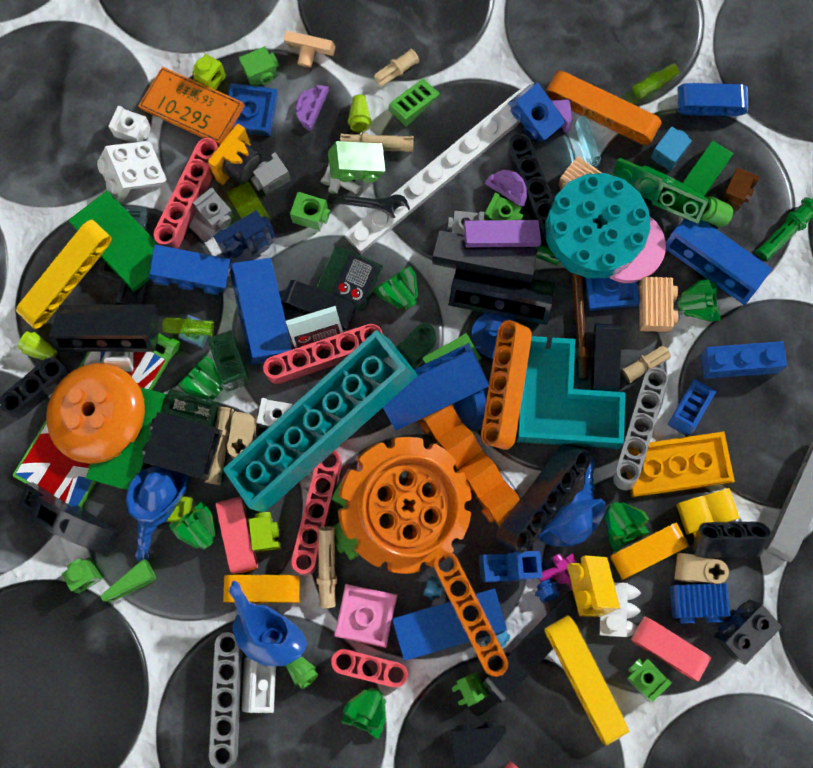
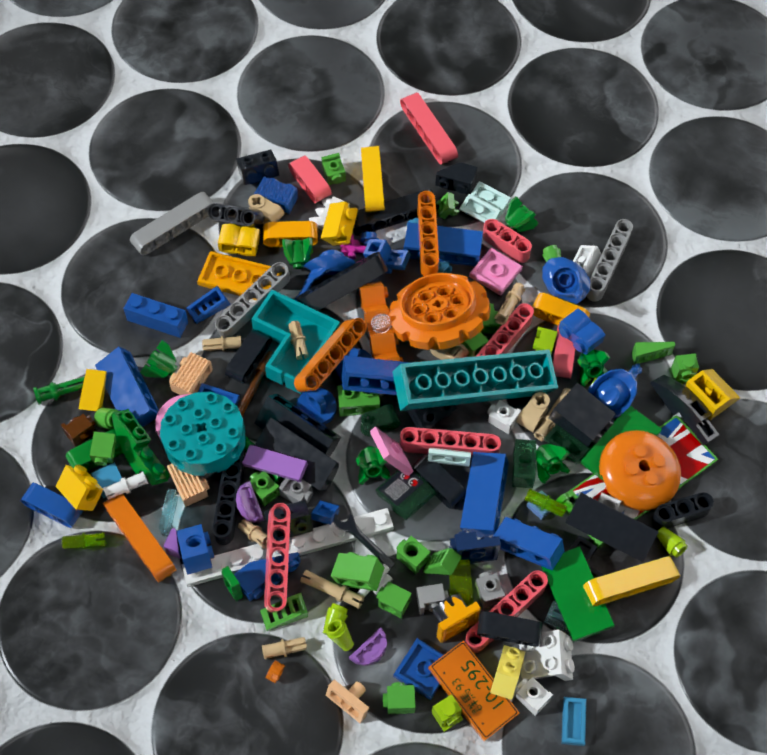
camera: 160 degrees left, 15 degrees down
none -> yellow brick [56,465,104,511]
none -> yellow slope [79,369,107,411]
none -> bright green brick [90,432,117,466]
none -> white pin [103,472,148,500]
none -> green tile [221,566,243,601]
none -> blue slope [234,552,301,601]
none -> tan axle [238,519,267,549]
none -> black brick [264,500,313,541]
none -> coral beam [264,503,291,613]
none -> orange axle [266,660,285,683]
none -> tan axle [289,321,309,360]
none -> blue plate [311,501,339,525]
none -> lime cone [326,619,354,651]
none -> bright pink plate [370,427,414,476]
none -> clear tile [371,314,392,333]
none -> bright green brick [376,581,412,618]
none -> bright green slope [423,548,461,575]
none -> light aqua slope [459,181,511,223]
none -> black beam [477,611,543,647]
none -> light yellow brick [490,645,525,700]
none -> blue brick [558,308,605,355]
none -> dark azure tile [561,697,586,746]
none -> yellow slope [685,369,740,421]

